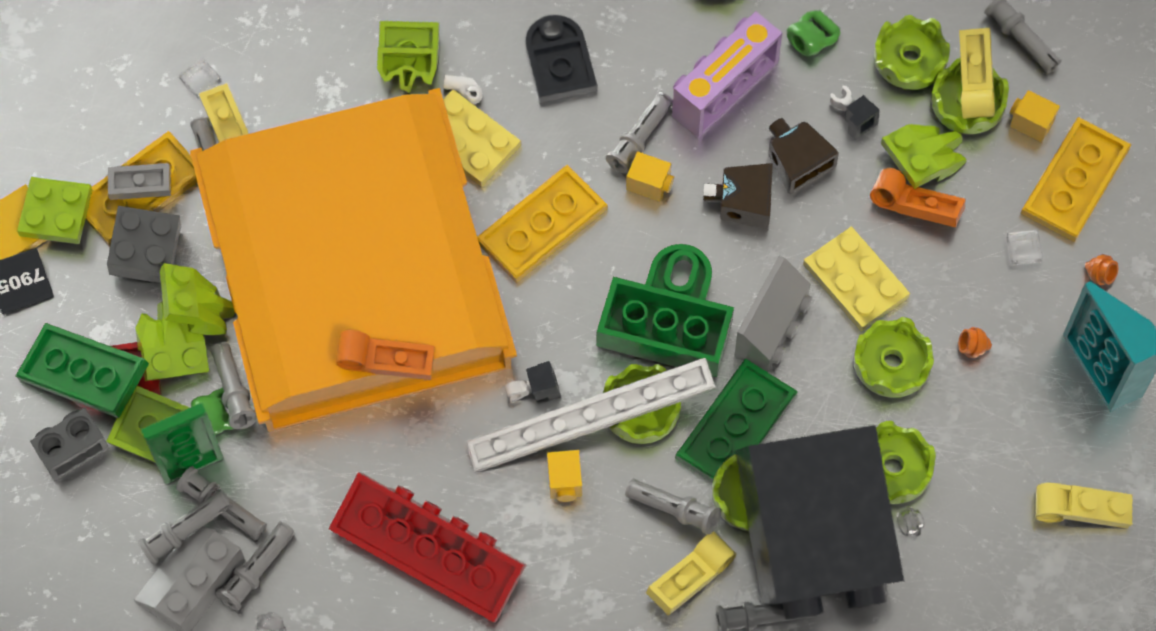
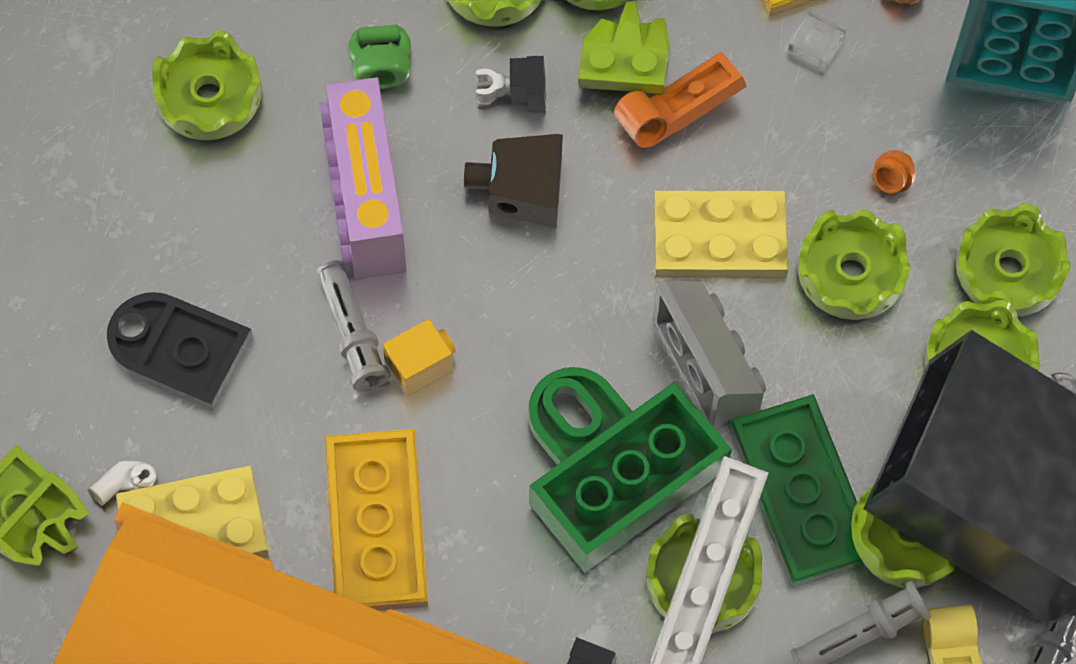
camera: 55 degrees left, 0 degrees up
dark brown torso [703,163,773,229] -> none
none -> lime plate [956,204,1071,317]

